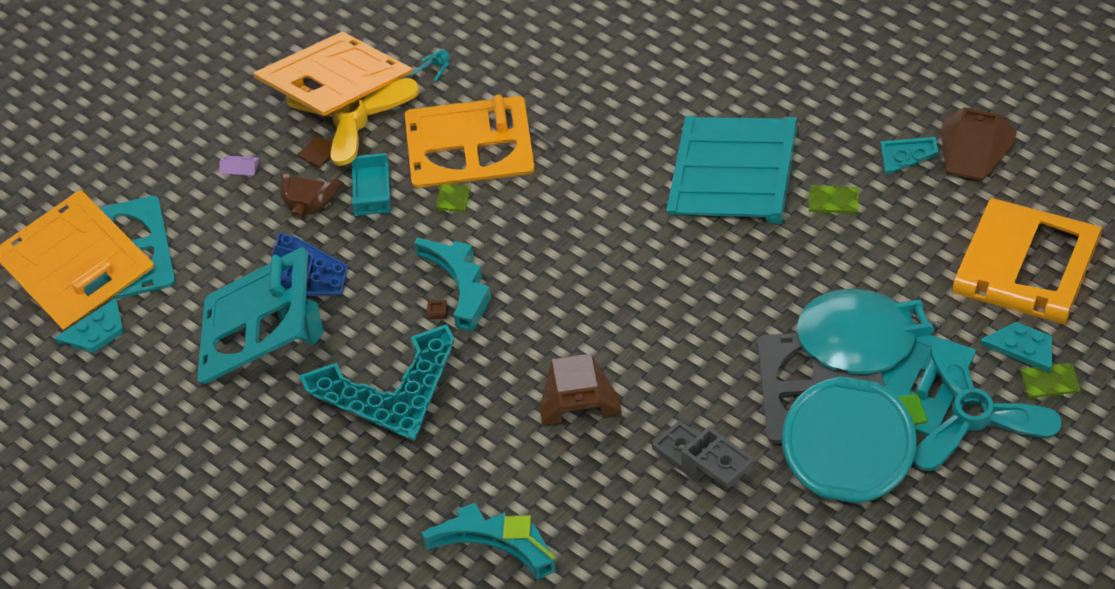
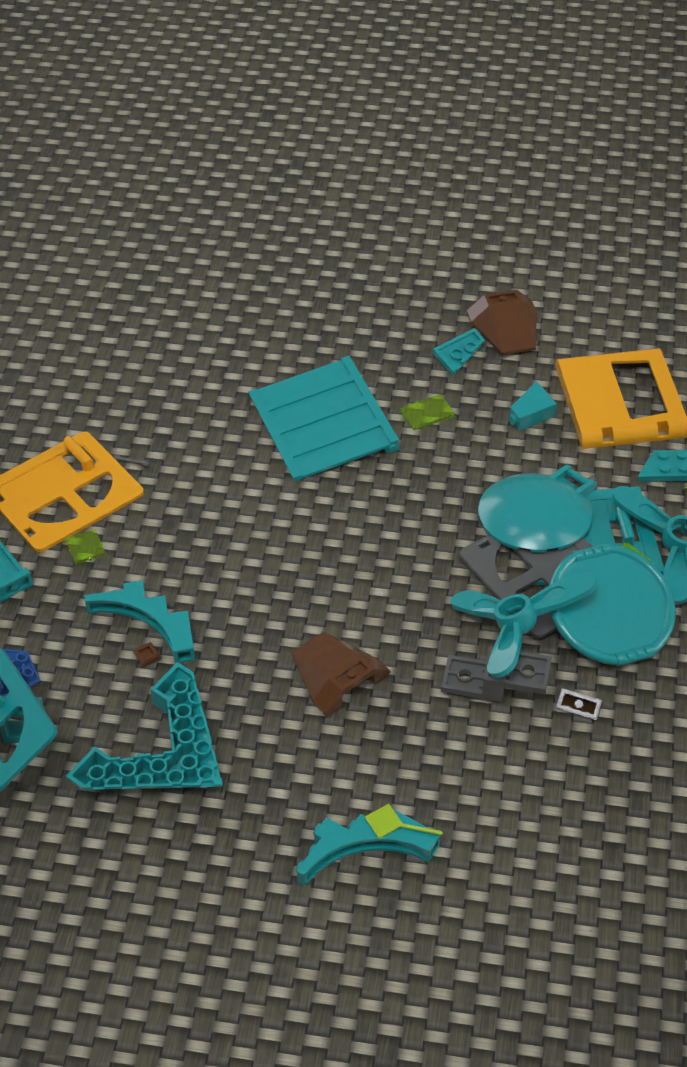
camera: 35 degrees left, 0 degrees up
none -> teal piece [450,571,597,678]
none -> teal slope [509,382,557,431]
none -> slope [556,688,603,720]

